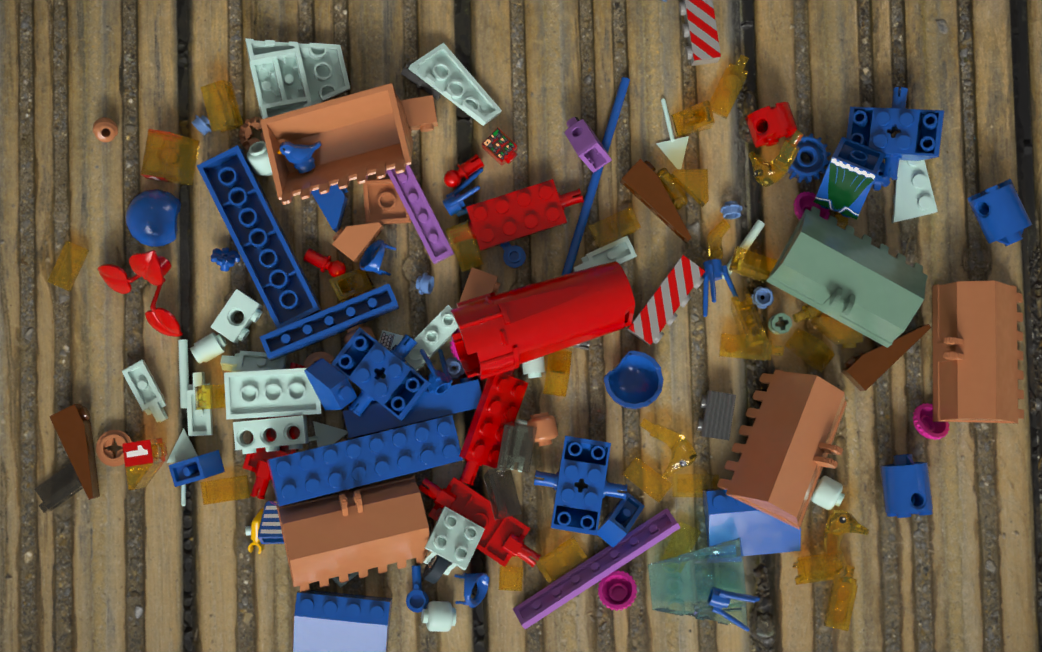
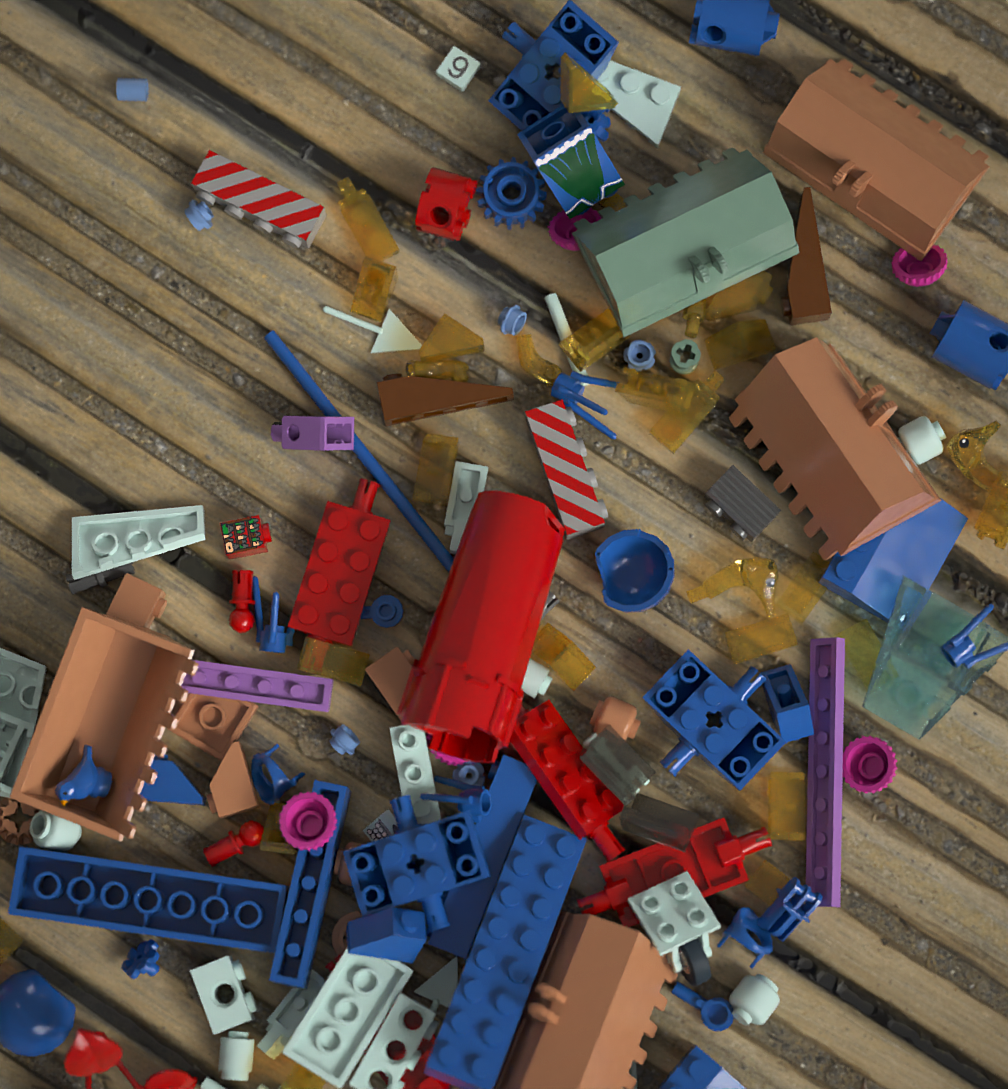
camera: 50 degrees left, 5 degrees down
clear yellow animal [748,130,804,187] -> none
none -> dark pink hat [279,792,337,851]
none -> light aqua tile [436,46,481,92]
none -> clear yellow slope [561,52,618,113]
none -> blue arm [757,877,822,942]

